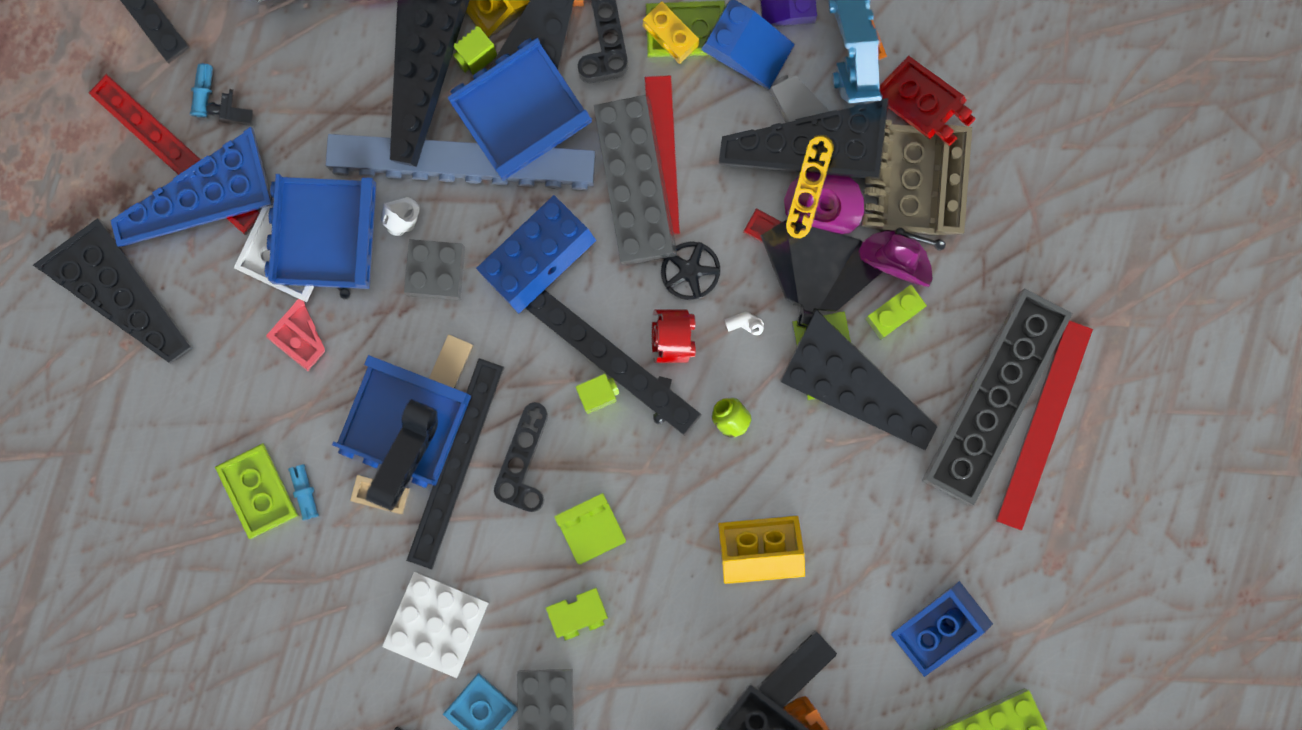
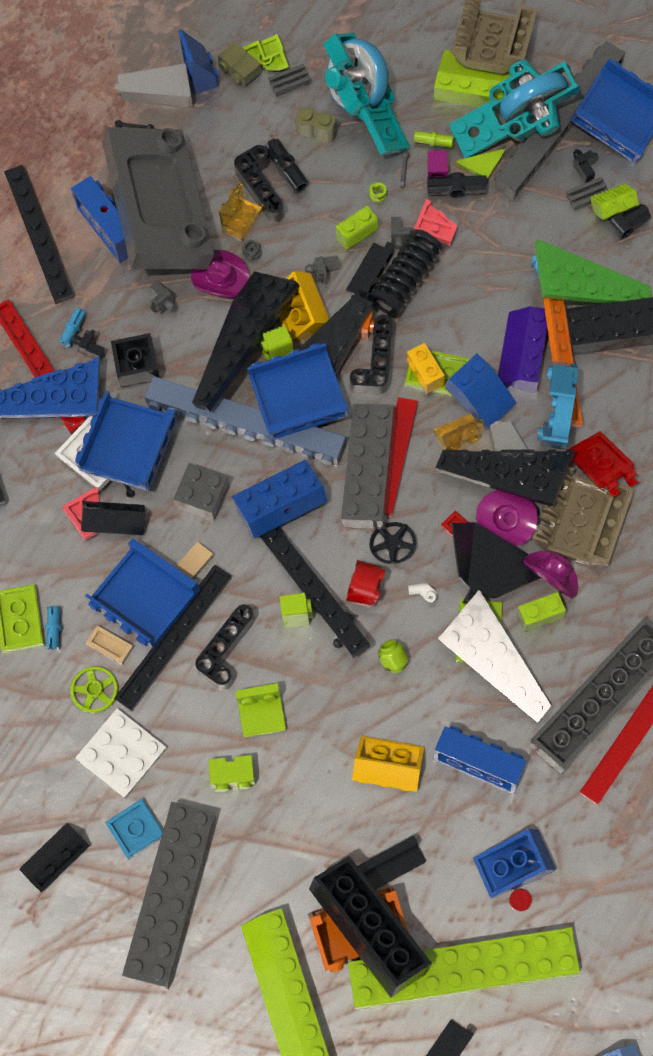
camera: 20 degrees right, 15 degrees down
black beam [365,399,438,511] -> none
white piece [380,197,419,236] -> none
yellow beam [786,135,833,238] -> none
black hinge [895,228,946,251] -> none
none -> lime wheel [70,666,118,713]
none -> black panel [81,501,146,535]
none -> black brick [111,333,160,387]
none -> dark grey piece [149,281,175,314]
none -> clear yellow bracket [434,413,483,450]
none -> blue brick [434,726,527,794]
none -> red piece [509,889,532,912]

